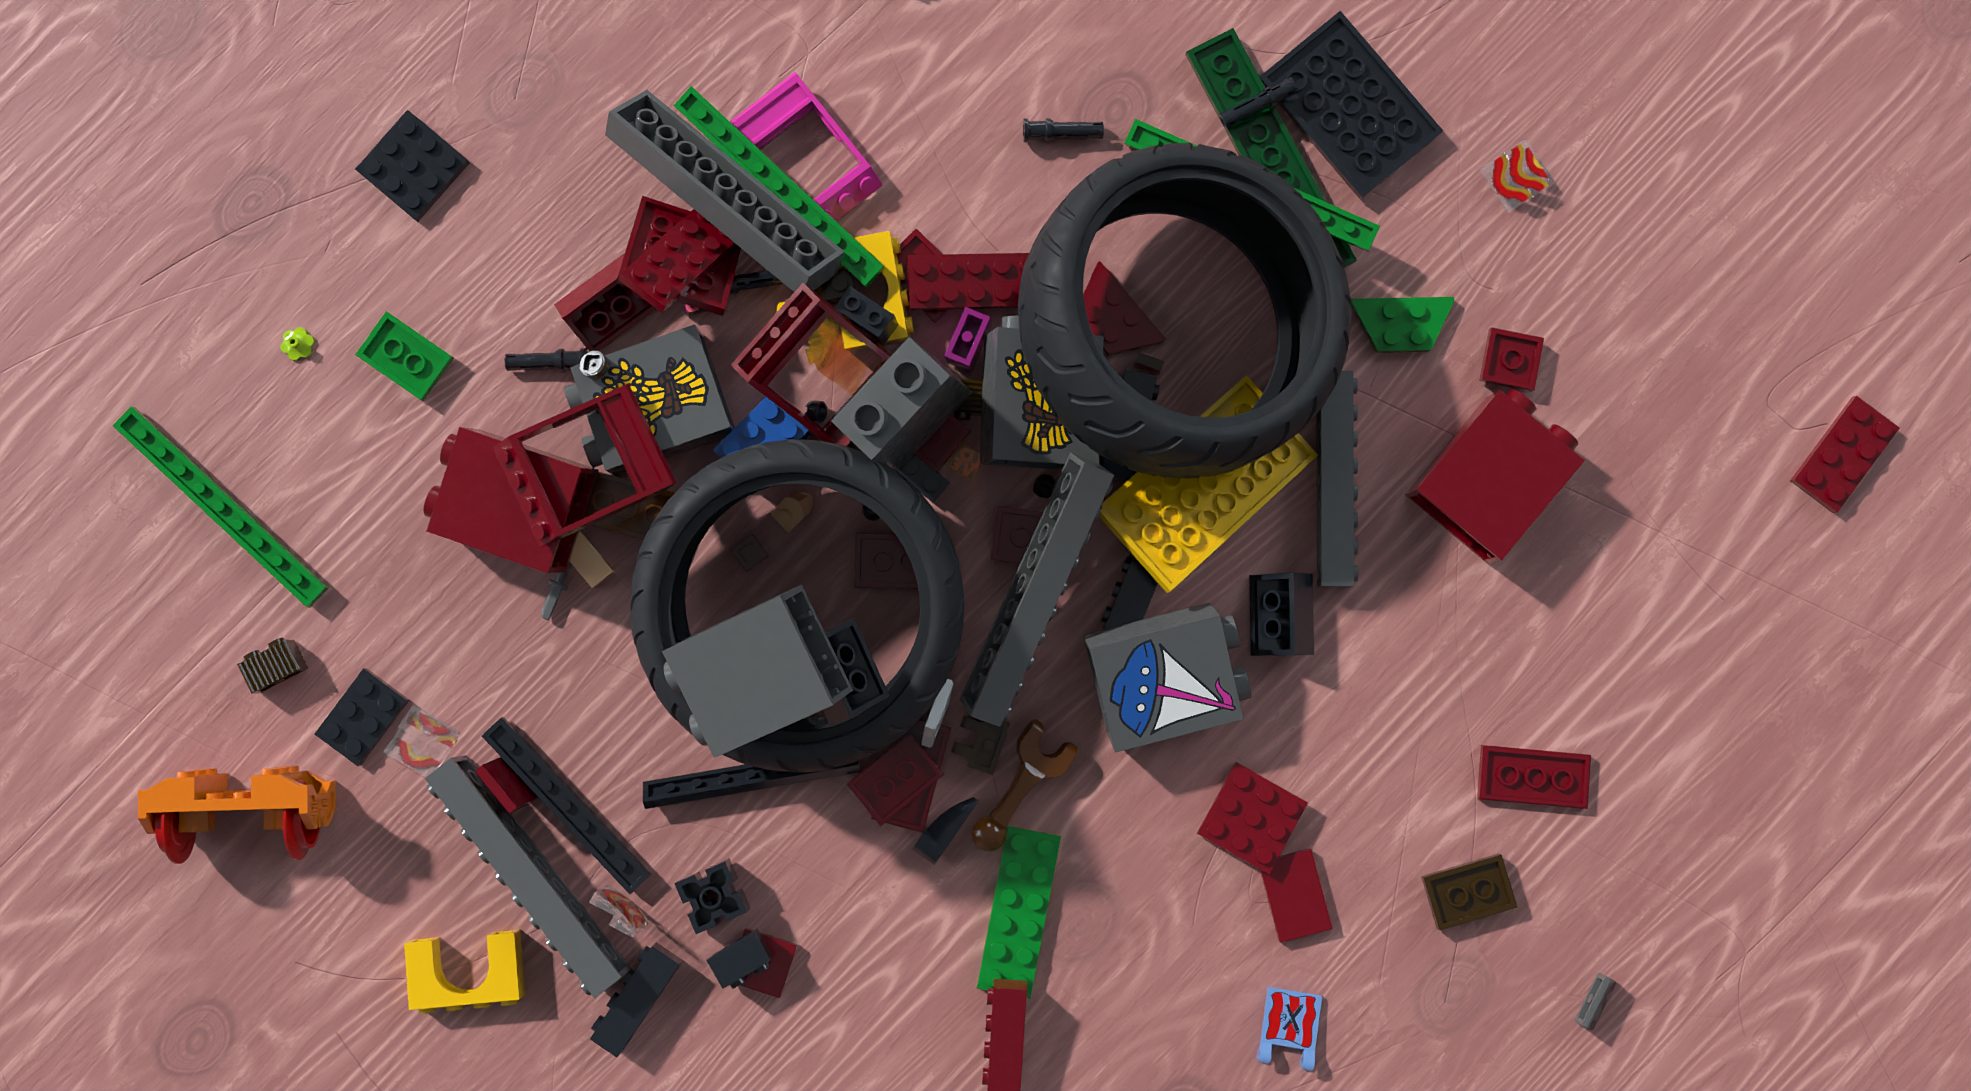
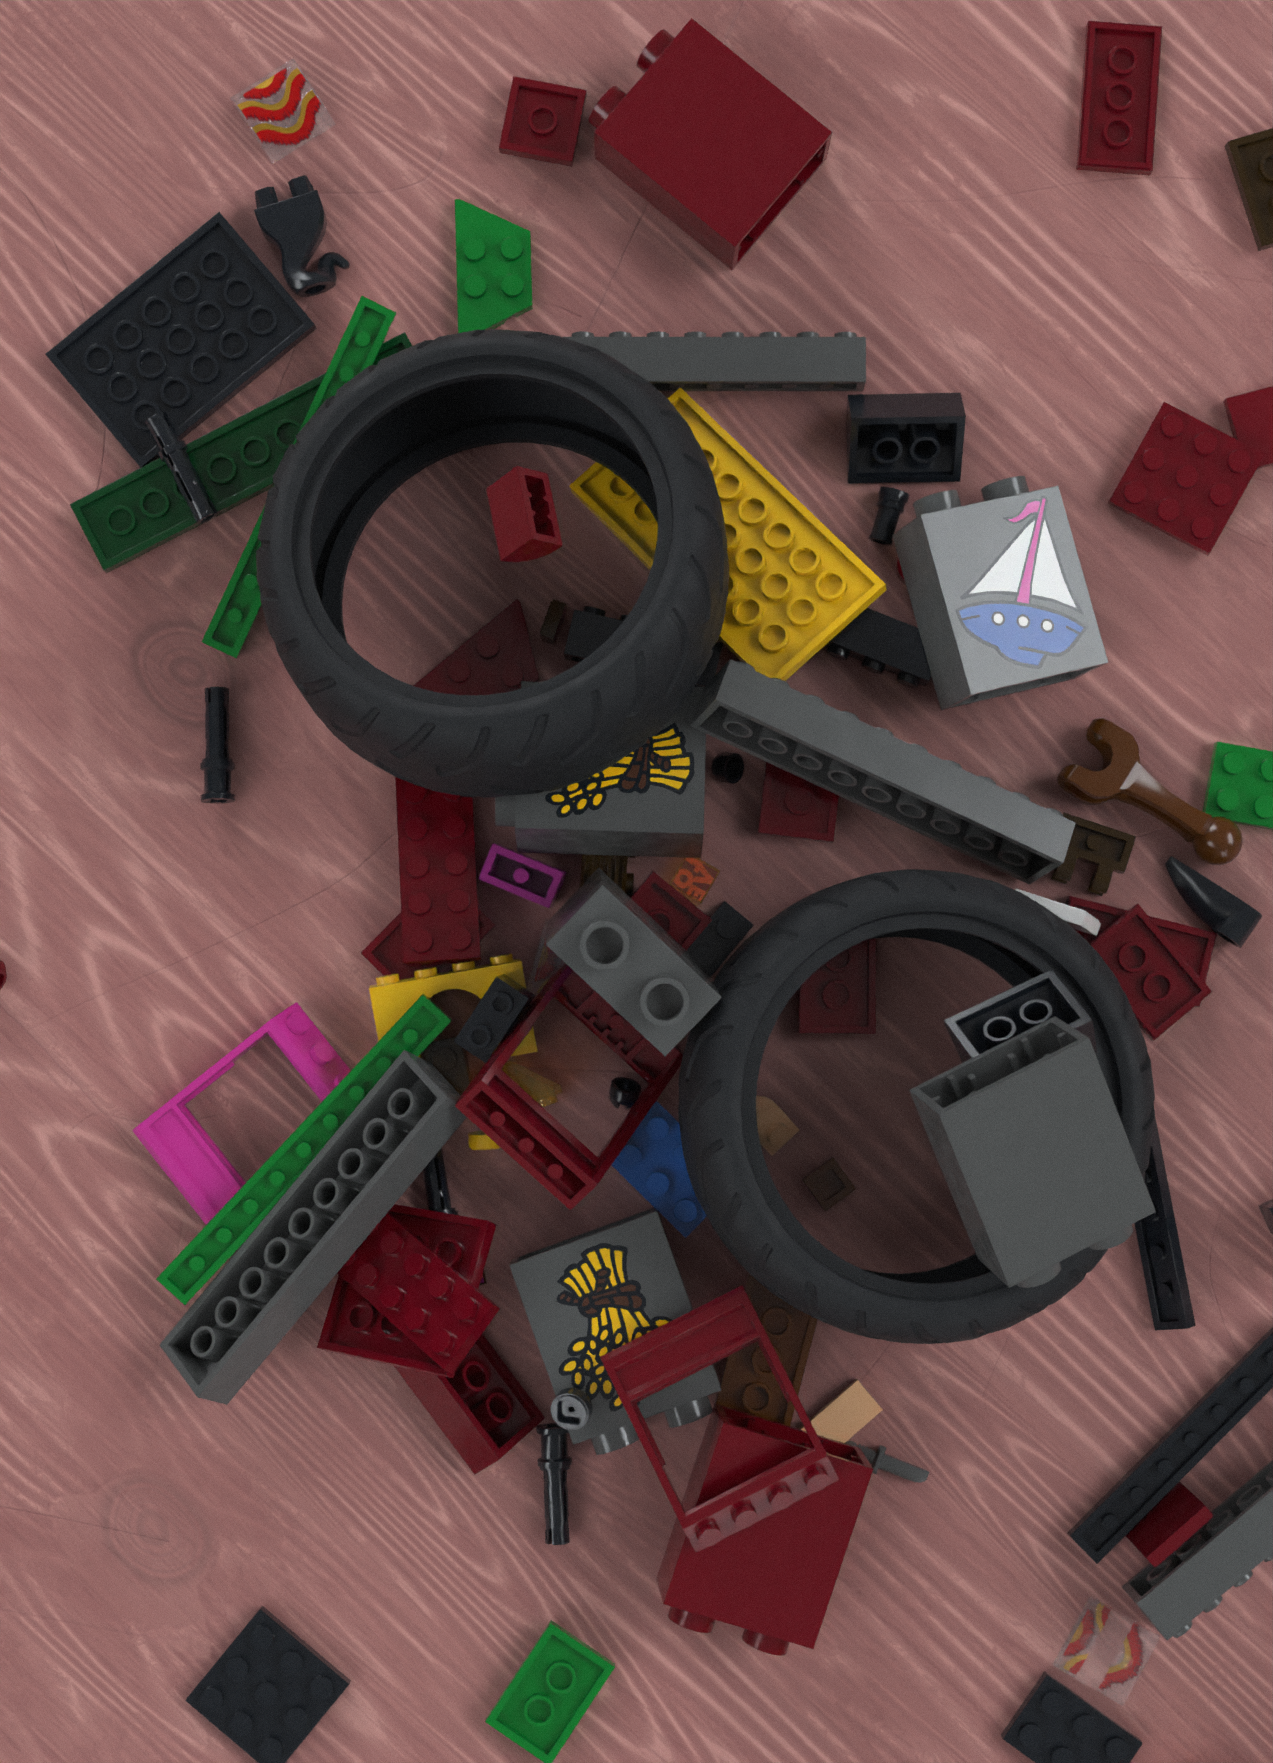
camera: 90 degrees left, 0 degrees up
none -> black hips [254,175,350,297]
none -> dark red brick [486,466,563,562]
none -> black pin [868,486,910,546]

